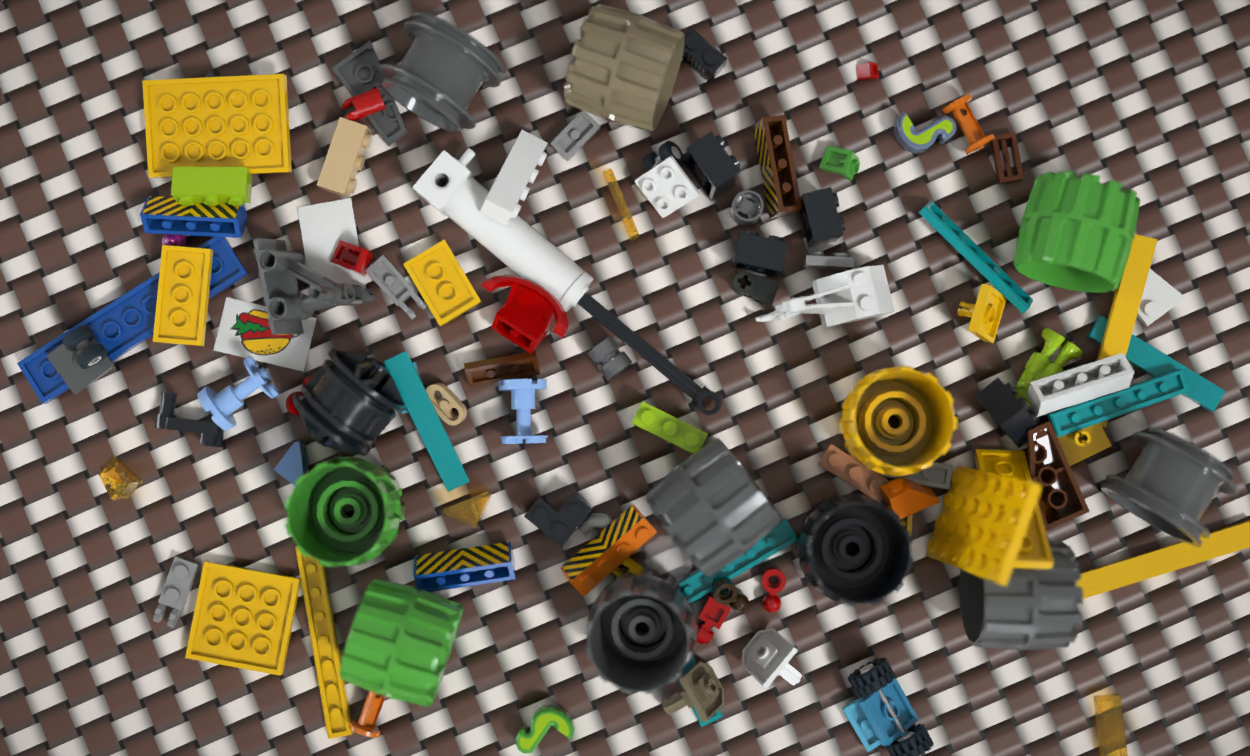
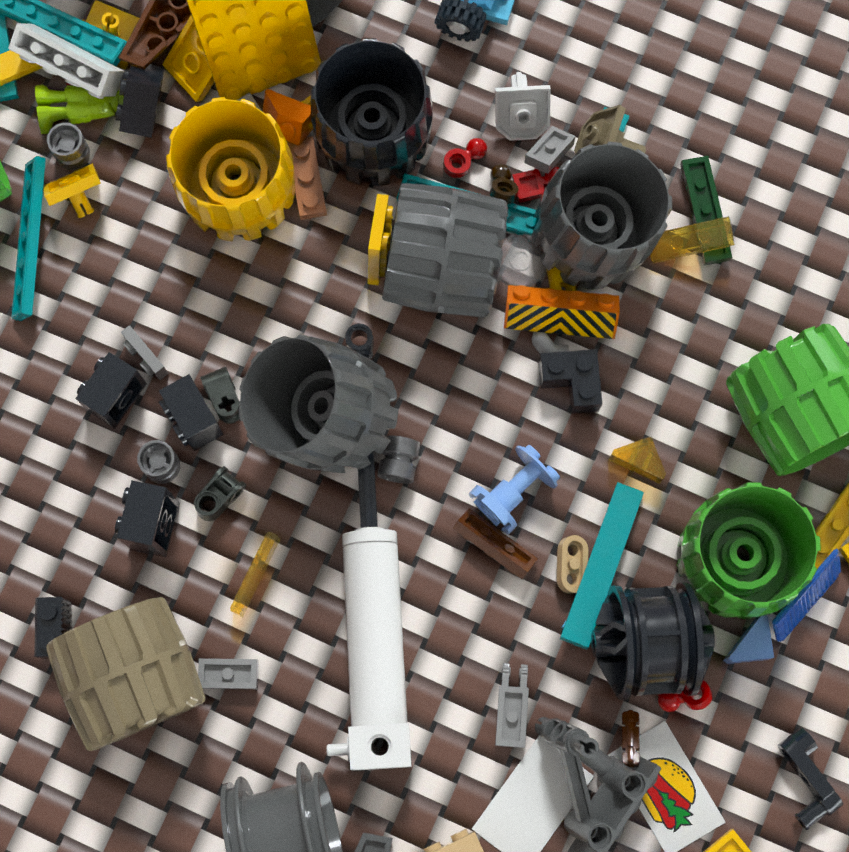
camera: 135 degrees left, 10 degrees down
light blue piece [197,355,280,431] -> none
red slope [330,240,374,277] -> none
yellow plate [403,240,482,326] -> none
brick [414,542,515,592] -> none
white brick [480,130,547,225] -> none
red piece [481,275,568,354] -> none
bright green animal [515,705,575,754] -> none
lime brick [632,401,708,454] -> none
white plate [635,141,700,218] -> none
reddish brown brick [753,115,802,219] -> none
white slope [755,265,895,329] -> none
bright green bracket [819,145,860,181] -> none
none -> flat silver wheel [47,123,90,170]
none -> pearl dark grey piece [194,466,247,521]
none -> dark grey wheel [238,334,398,473]
none -> yellow plate [368,194,393,285]
none -> light grey plate [524,126,576,174]
none -> reddish brown axle [622,710,640,768]
none -> clear yellow tile [650,216,735,263]
none -> dark green plate [680,156,733,265]
none -> blue window [772,549,841,642]

